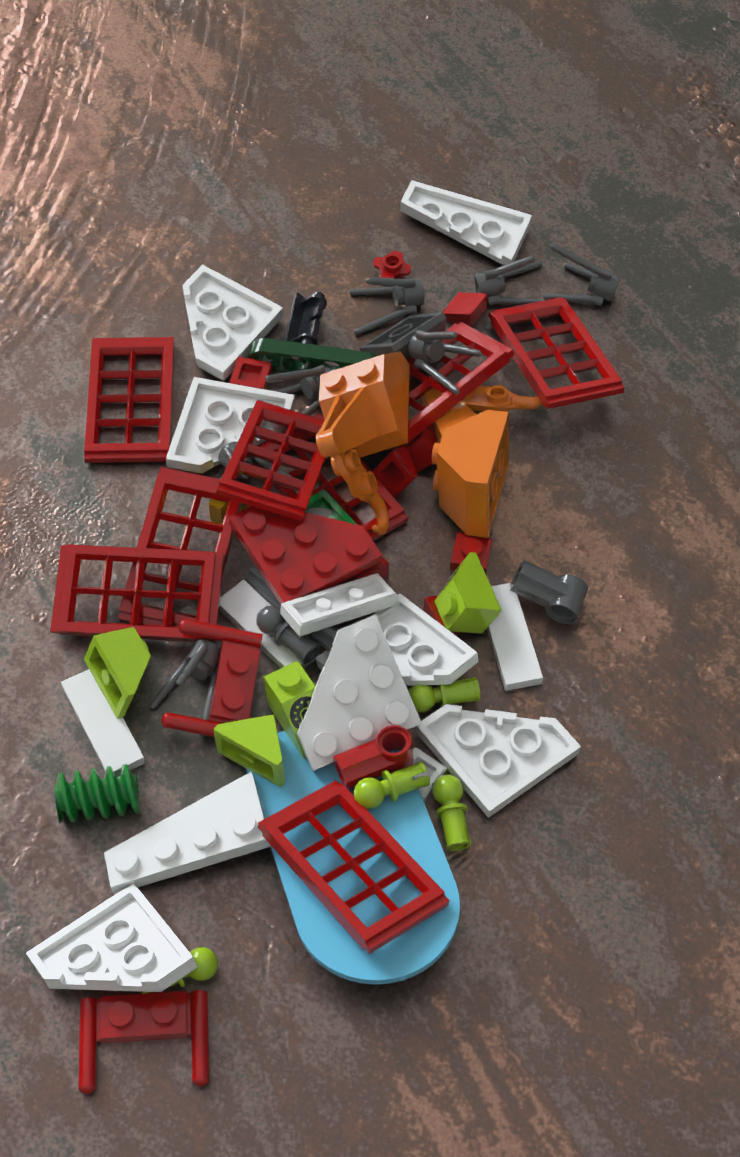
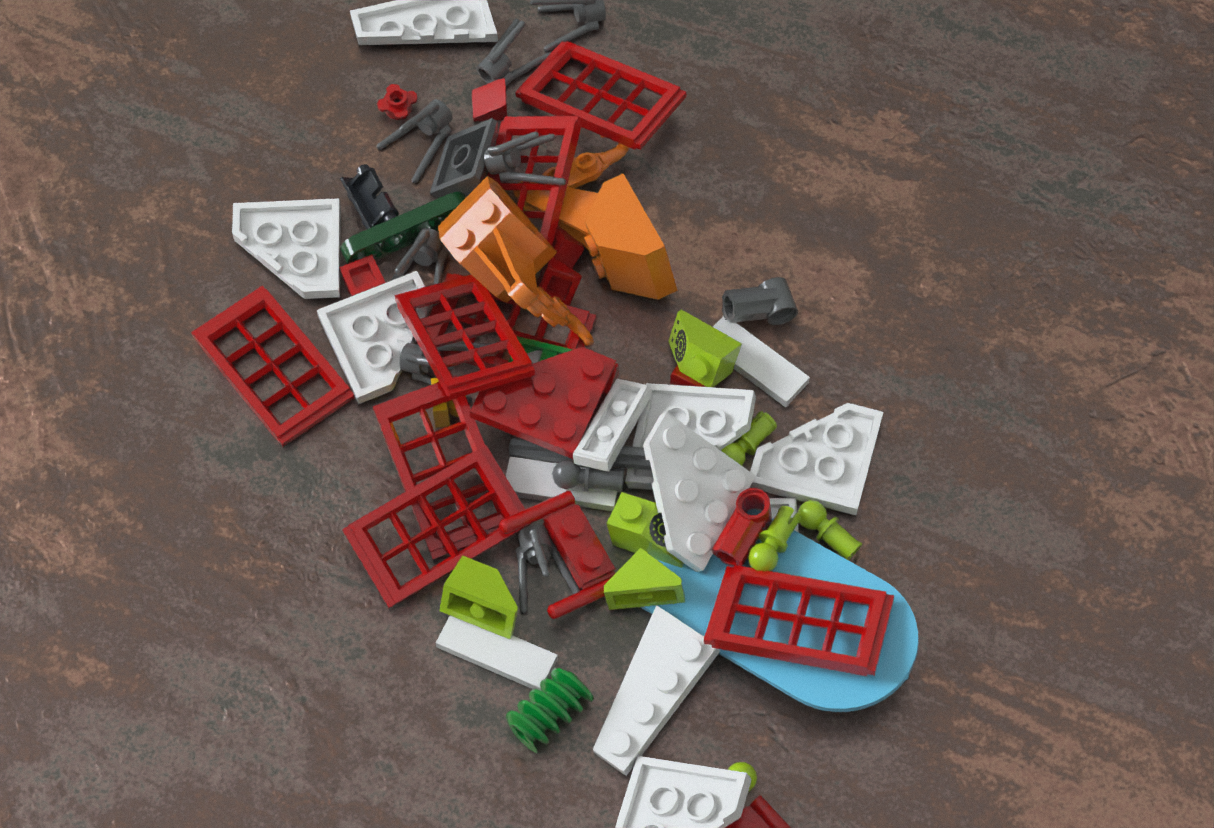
camera: 35 degrees left, 5 degrees up
red plate [450,532,493,574] -> none

